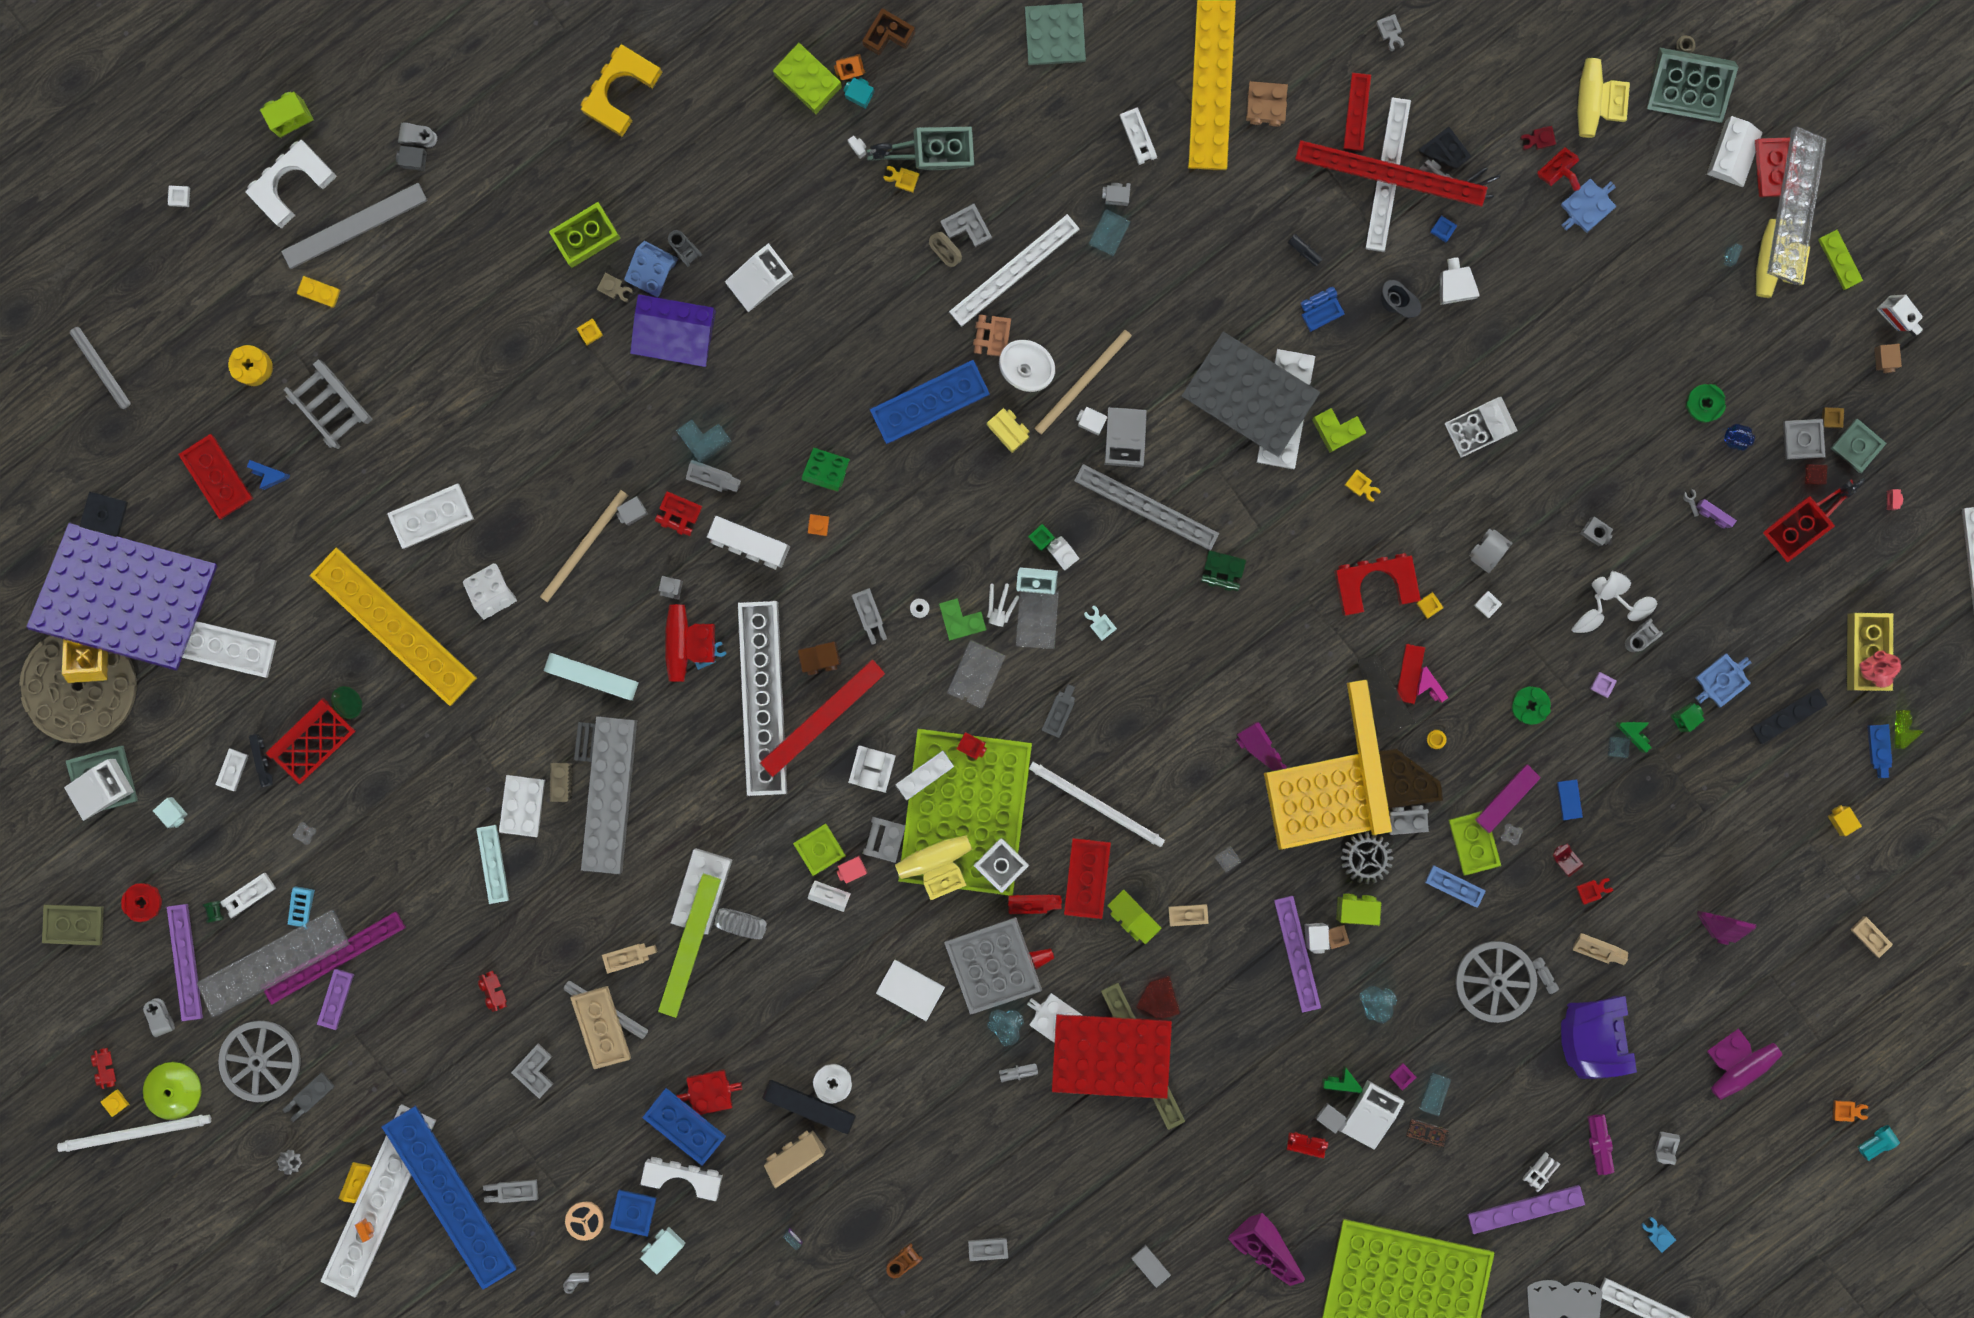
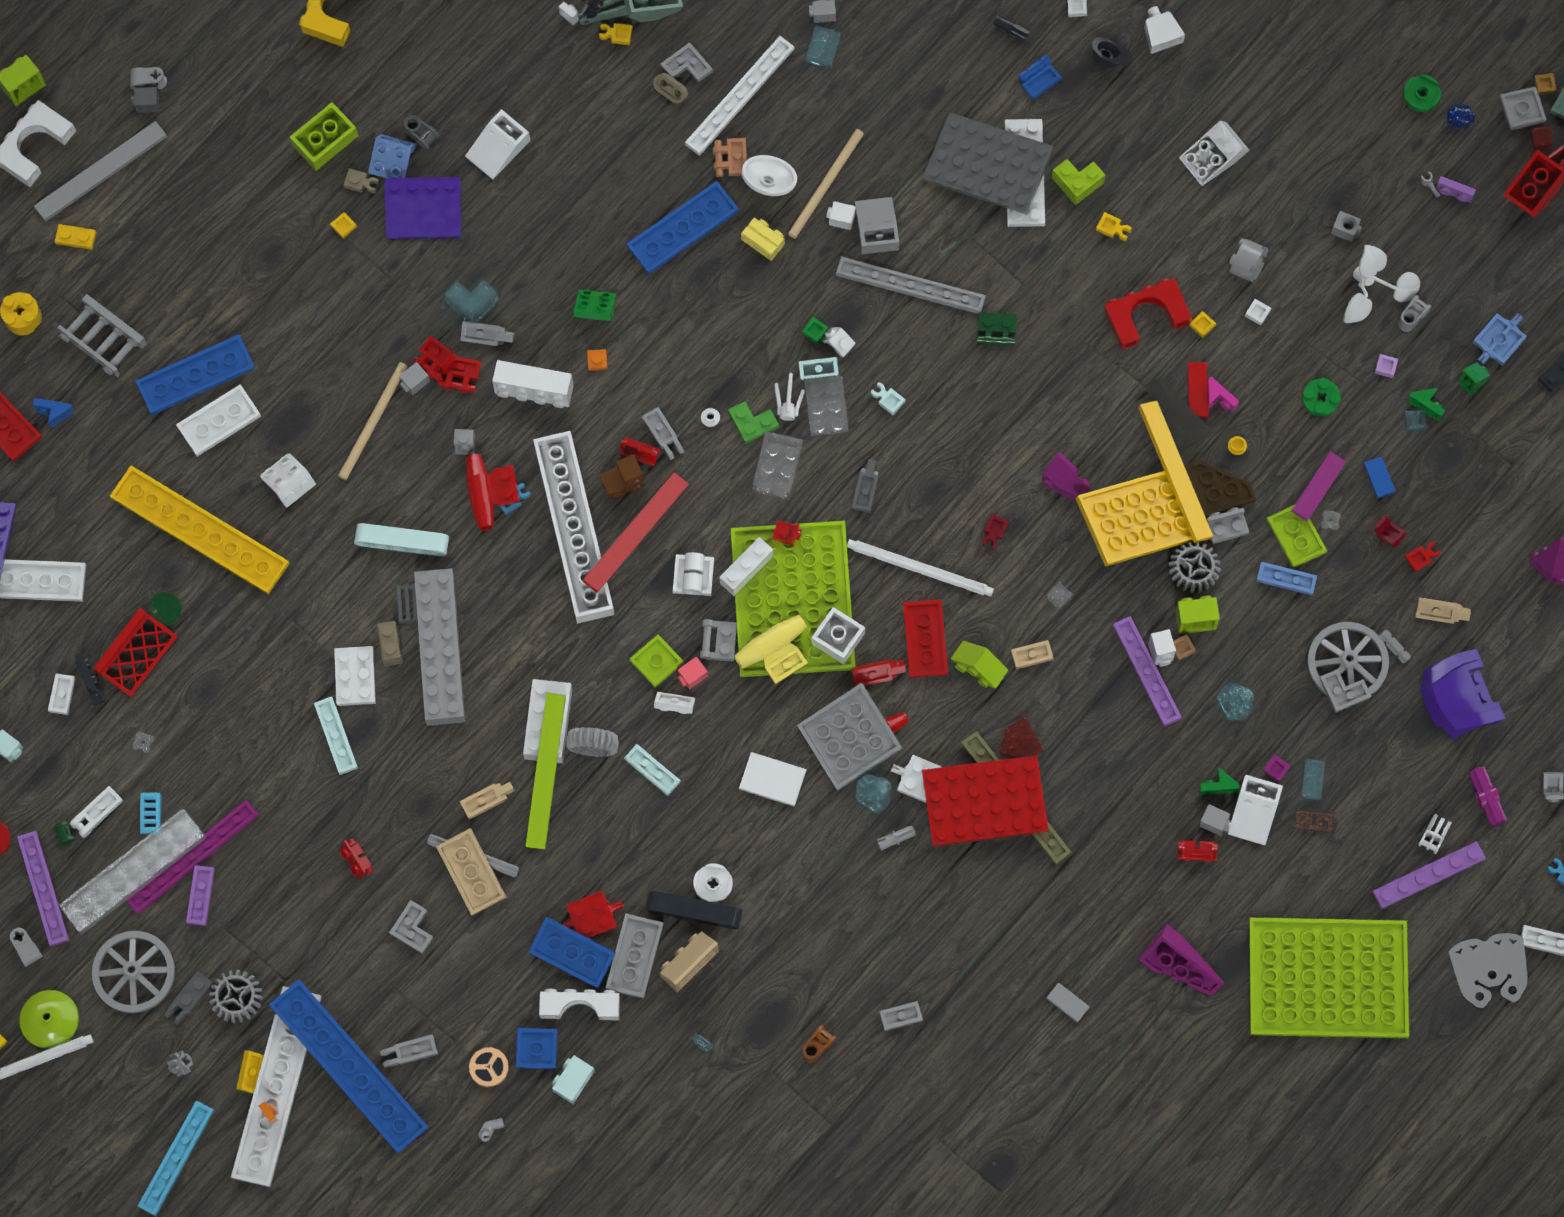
camera: 15 degrees left, 15 degrees down
none -> blue plate [136,334,255,415]
none -> medium azure plate [138,1101,214,1216]
none -> light grey gear [209,970,263,1023]
none -> red plate [413,335,457,381]
none -> light grey plate [606,914,664,999]
none -> red hinge [619,437,661,467]
none -> light aqua tile [624,744,681,796]
none -> dark red plate [982,514,1009,550]
none -> light grey plate [1319,669,1372,713]

